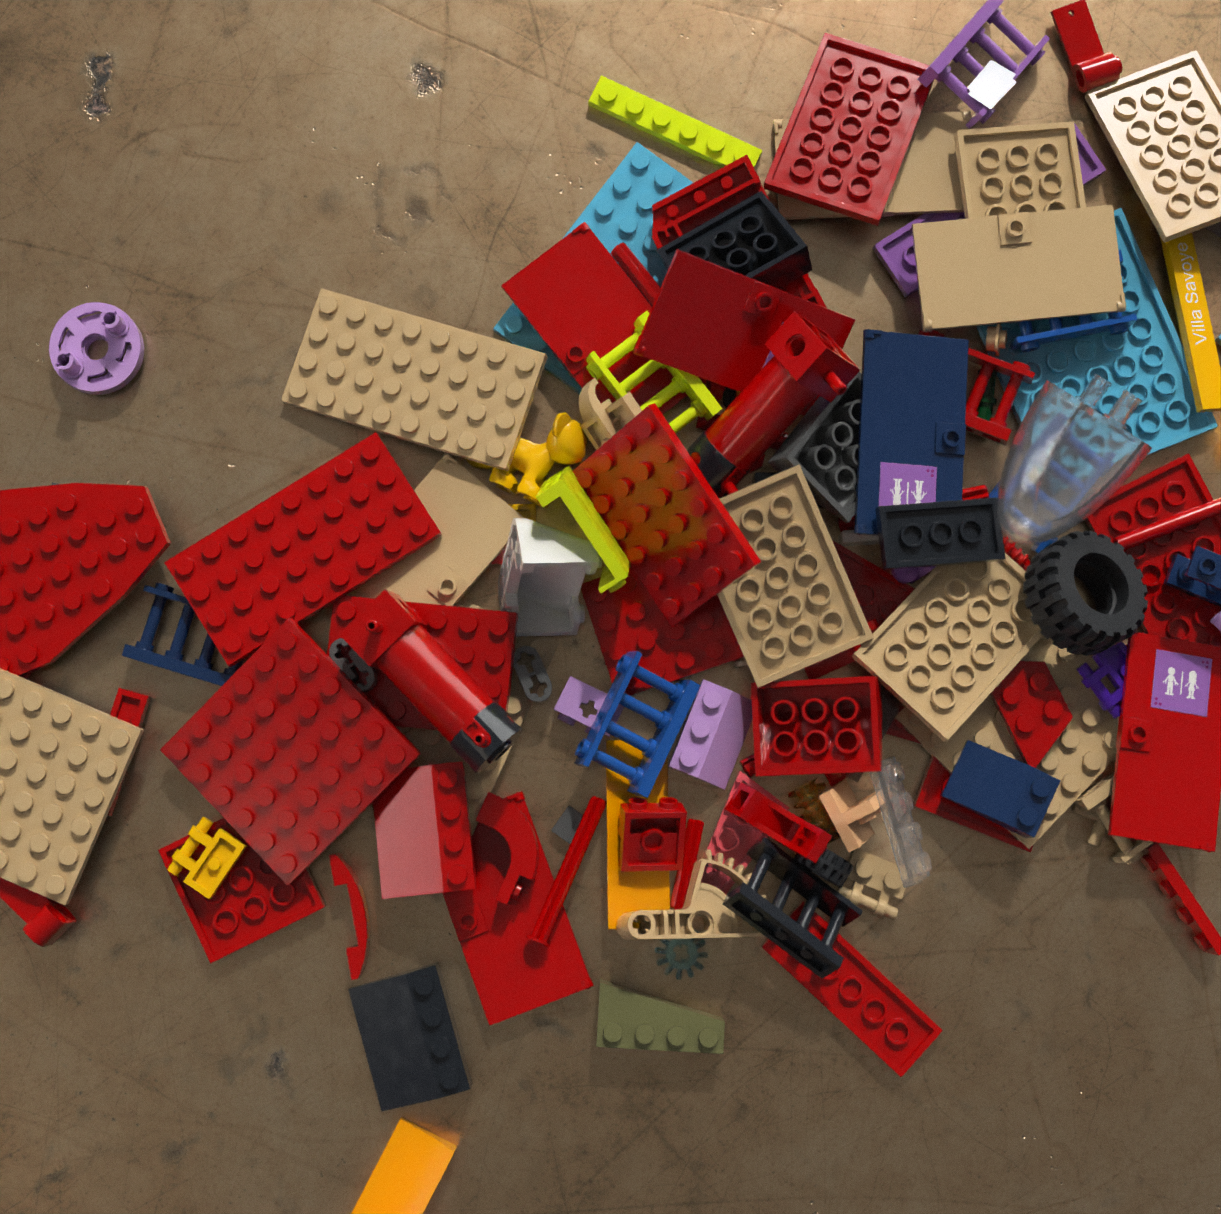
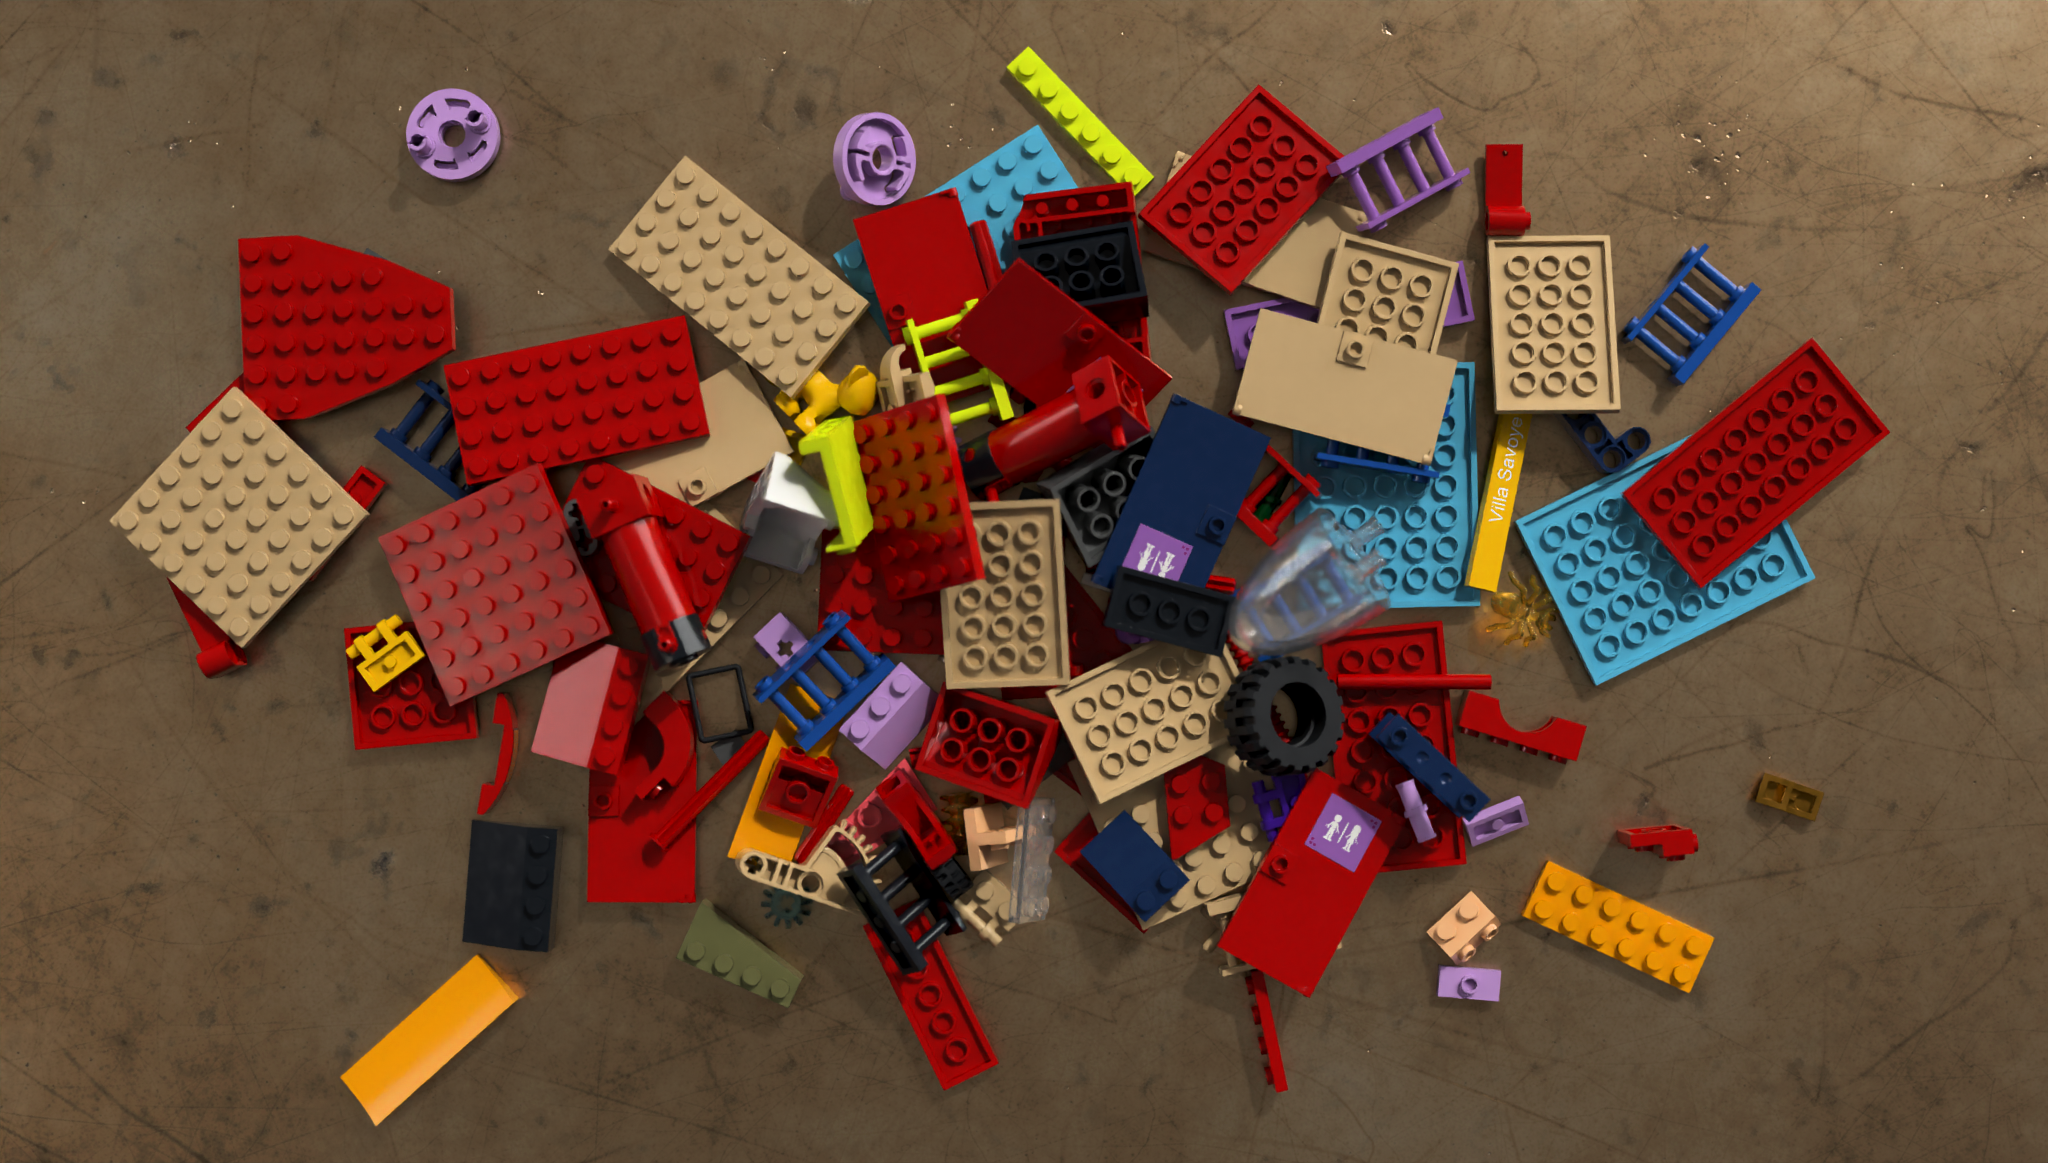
camera: 30 degrees right, 5 degrees up
dark grey beam [513,646,552,704] -> none
sticker [968,60,1016,109] -> none
tan plate [986,323,1007,356] -> none
none -> black piece [686,664,754,744]
none -> lavender piece [833,112,916,206]

